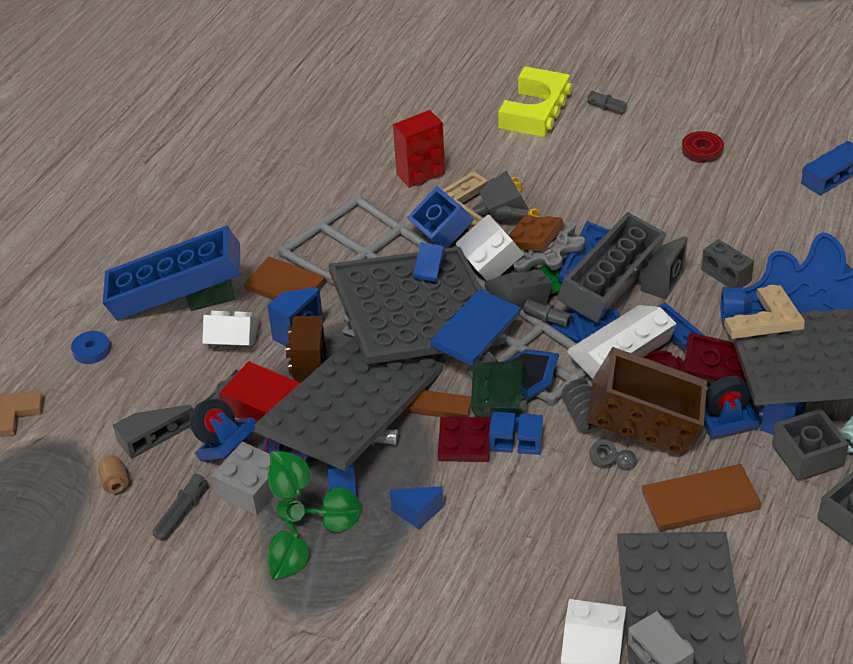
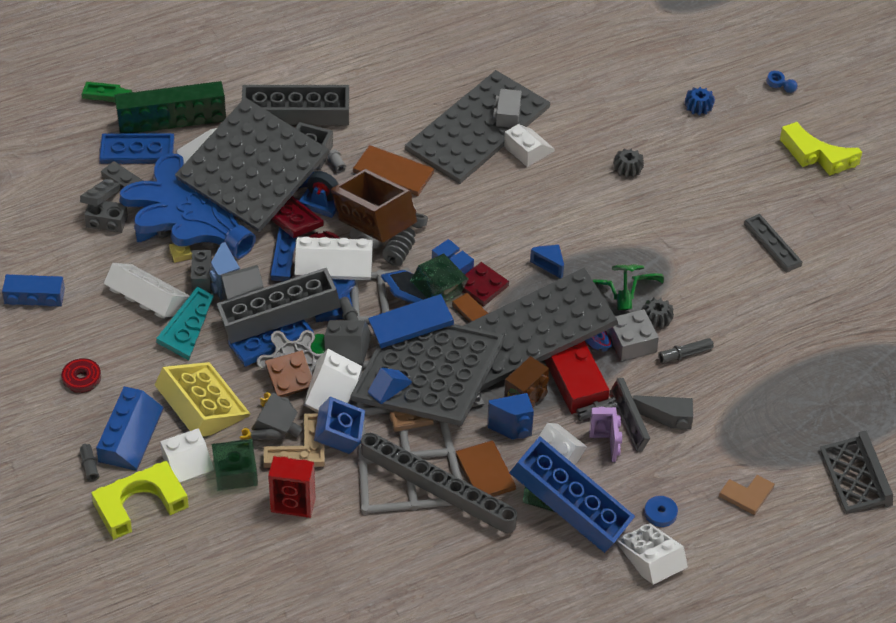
camera: 145 degrees left, 5 degrees up
medium nougat brick [98,455,129,493] -> none
plate [190,399,256,461] -> none
tan plate [724,285,805,339] -> none
none -> blue slope [96,386,163,471]
none -> white slope [104,263,190,319]
none -> light yellow slope [155,362,250,437]
none -> teal wing [156,287,214,361]
none -> white slope [160,428,214,484]
none -> medium blue slope [209,242,240,300]
none -> clear green brick [212,439,258,491]
none -> light grey pin [327,149,347,173]
none -> dark grey beam [361,433,517,533]
none -> lavender bracket [589,407,622,462]
none -> dark grey tile [610,378,651,451]
none -> white slope [616,523,688,584]
none -> dark grey gear [642,297,674,329]

